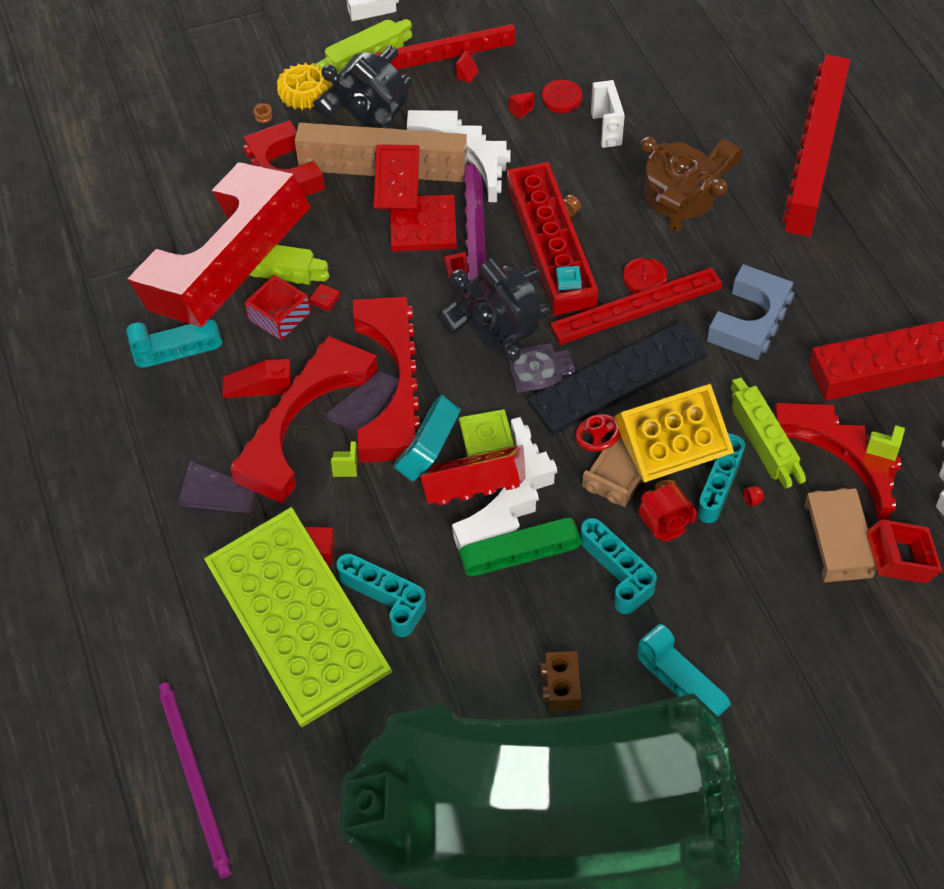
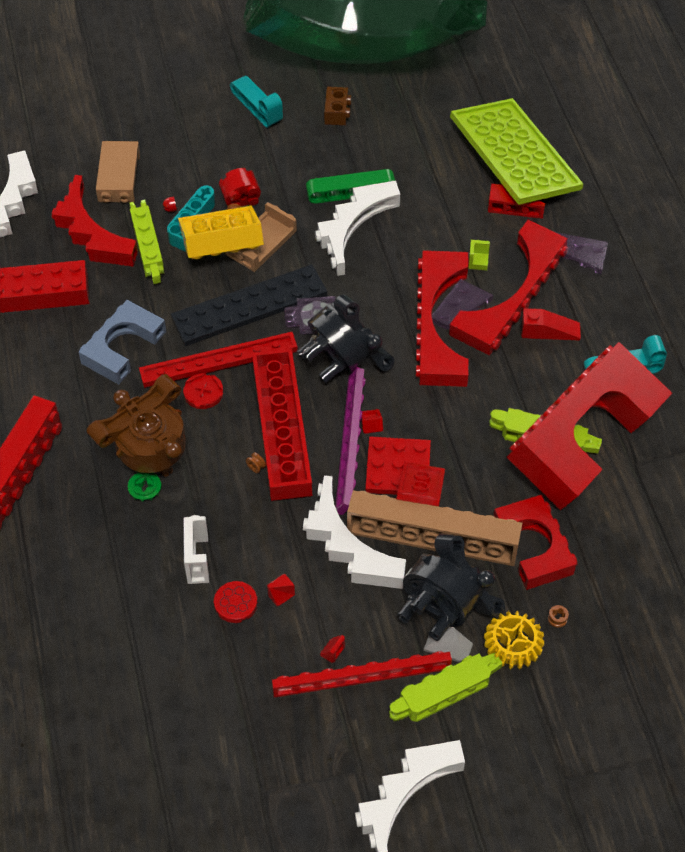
camera: 175 degrees left, 0 degrees up
magenta piece [158,683,232,878] -> none
red container [244,275,311,340] -> none
red tile [309,284,340,312] -> none
teal beam [337,554,426,637] -> none
teal beam [393,395,461,482] -> none
red slope [420,444,526,505] -> none
lime plate [459,409,515,457] -> none
teal tile [556,266,581,290] -> none
red piece [575,414,621,451] -> none
teal beam [581,518,657,614] -> none
lime panel [866,425,905,461] -> none
red window [866,519,942,583] -> none

